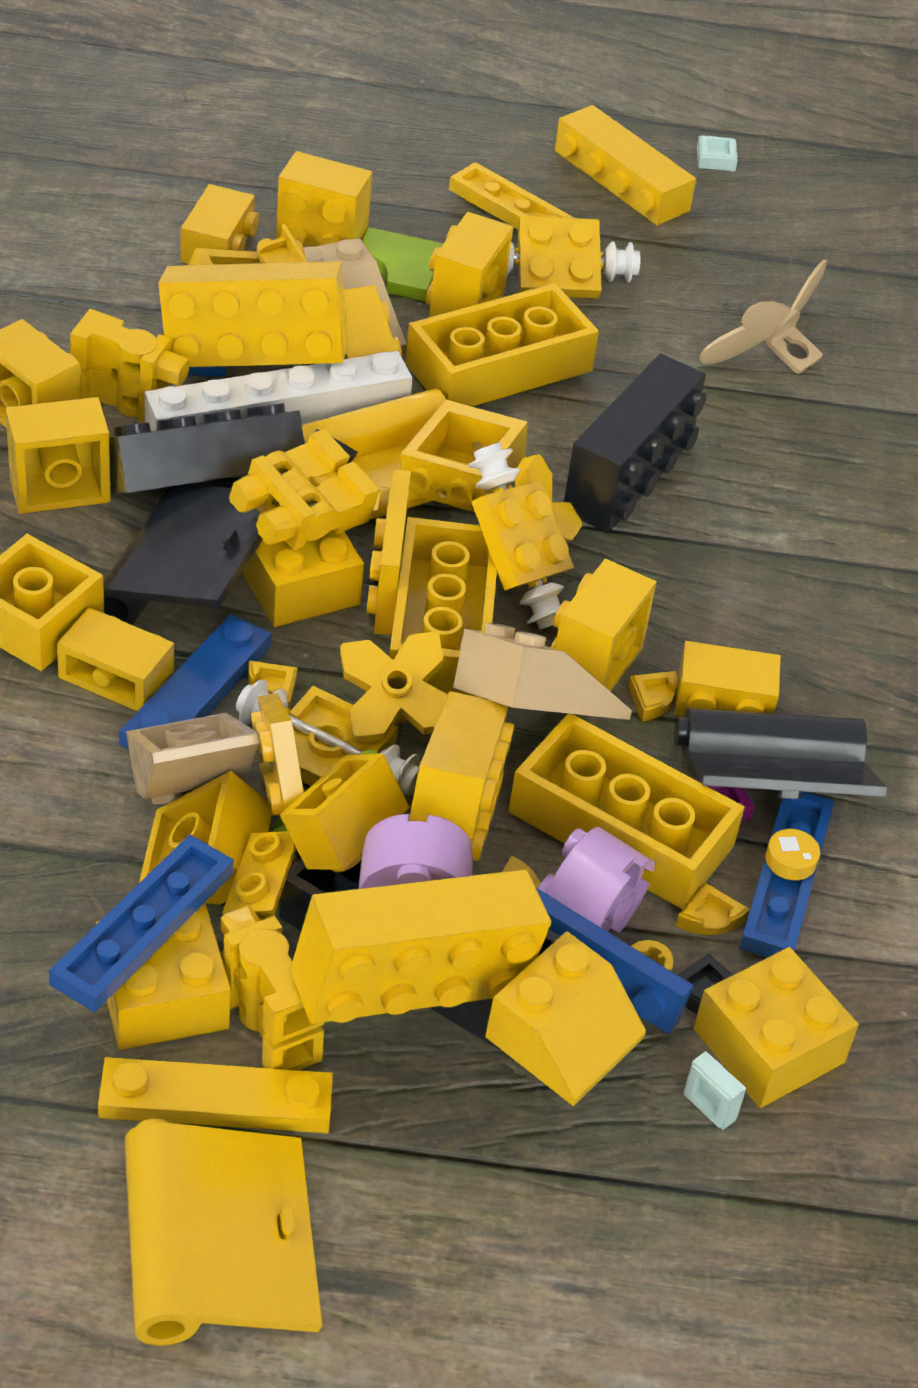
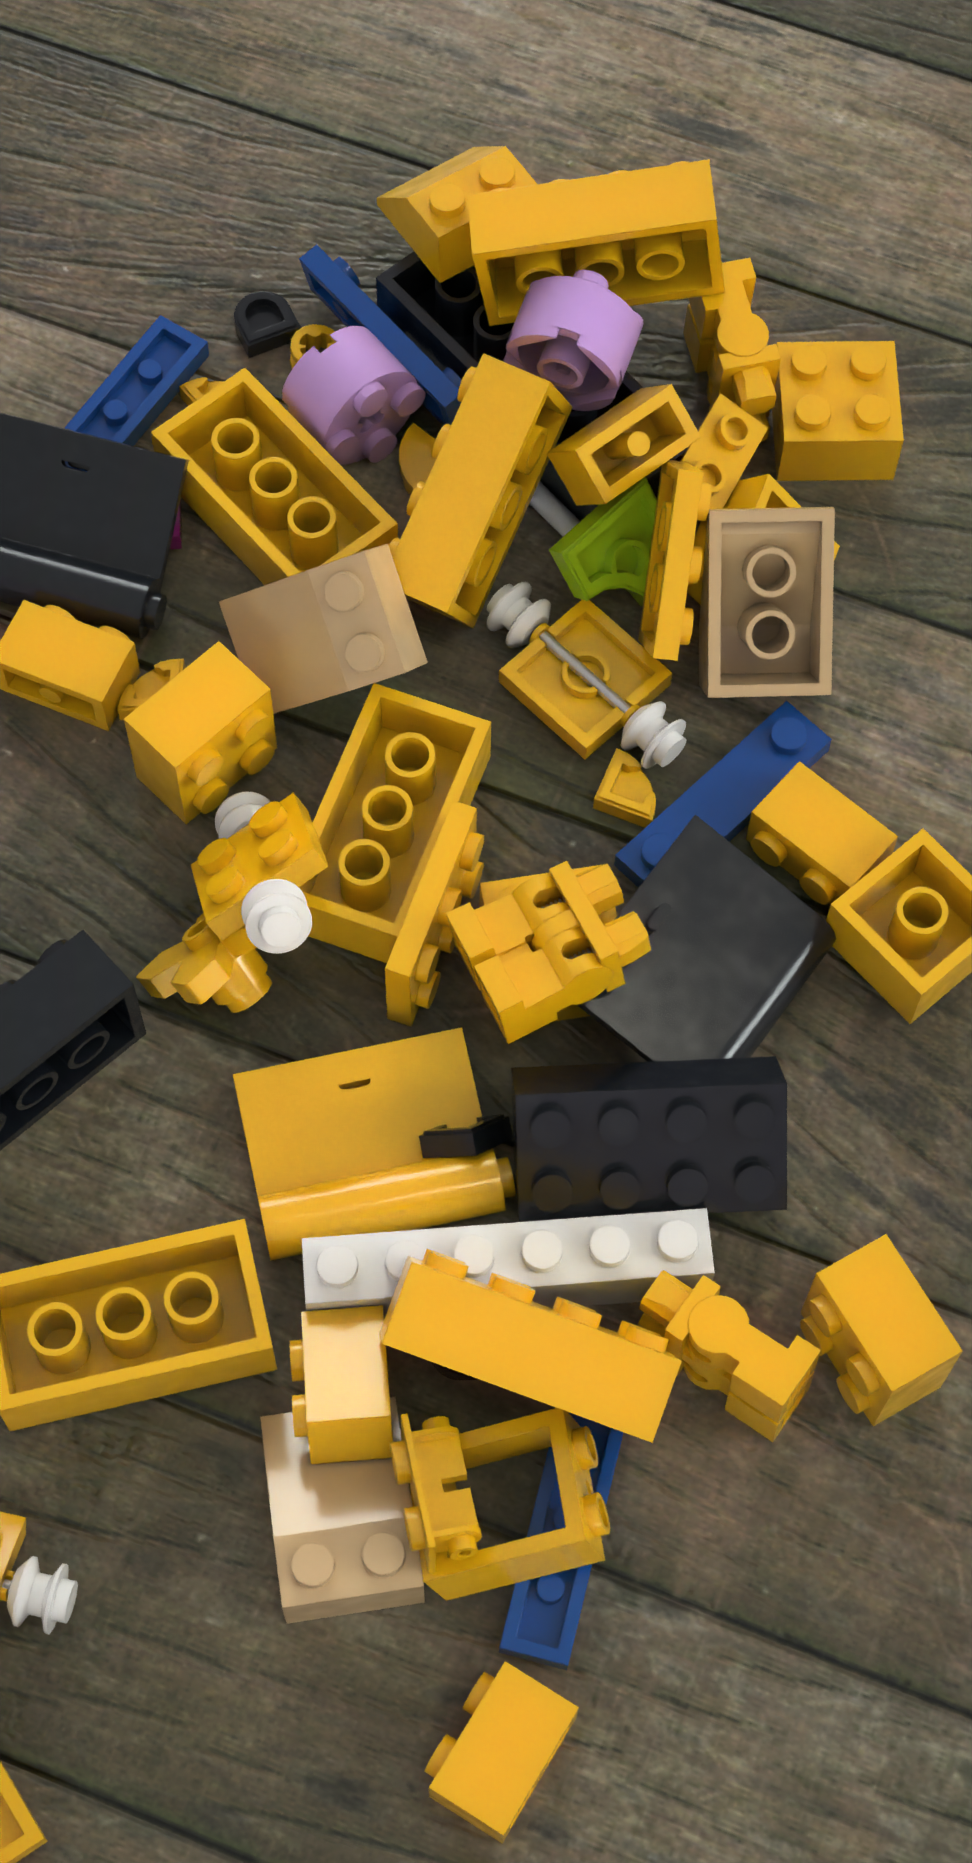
camera: 160 degrees left, 20 degrees up
yellow brick [6,397,110,514] -> none
blue plate [49,835,234,1013] -> none
yellow plate [98,1057,333,1134] -> none
yellow door [124,1118,323,1345] -> none
yellow brick [276,151,373,248] -> none
yellow plant [340,631,448,743] -> none
lime tile [362,227,444,301] -> none
yellow window [401,400,528,512] -> none
yellow brick [426,212,513,317] -> none
light aqua tile [683,1051,746,1130] -> none
yellow brick [693,947,859,1109] -> none
yellow tile [765,829,820,880] -> none

